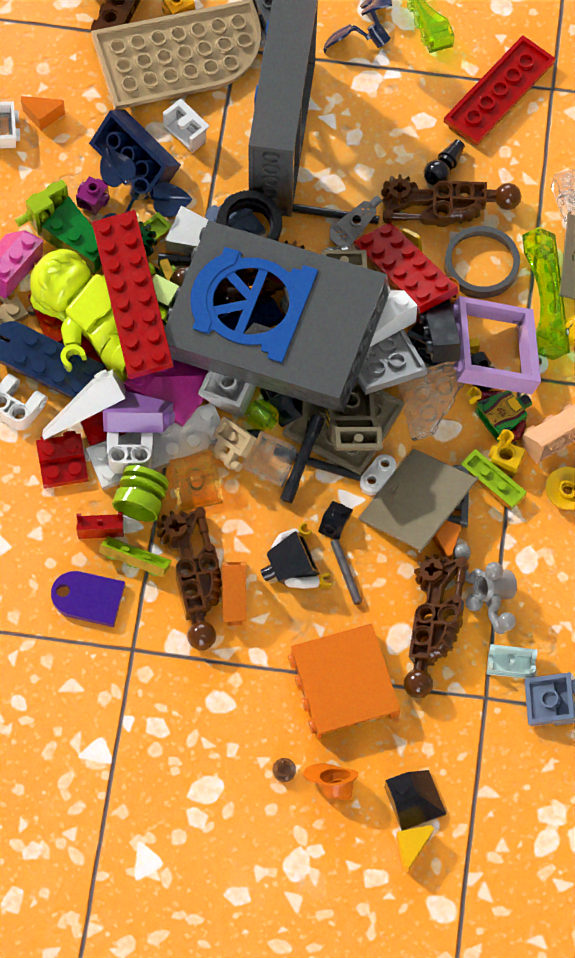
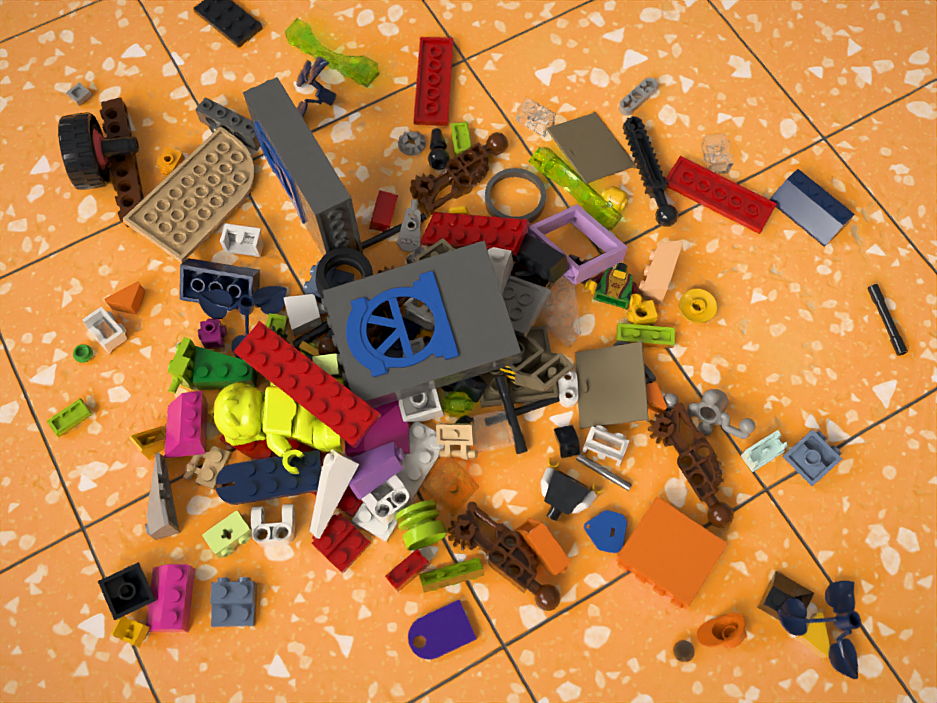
camera: 35 degrees left, 0 degrees up
none -> red hinge [369,190,398,232]
none -> light grey gear [398,130,426,155]
none -> lime plate [450,121,472,156]
none -> white window [582,425,629,466]
none -> blue piece [584,510,627,553]
none -> dark blue plant [778,581,861,679]

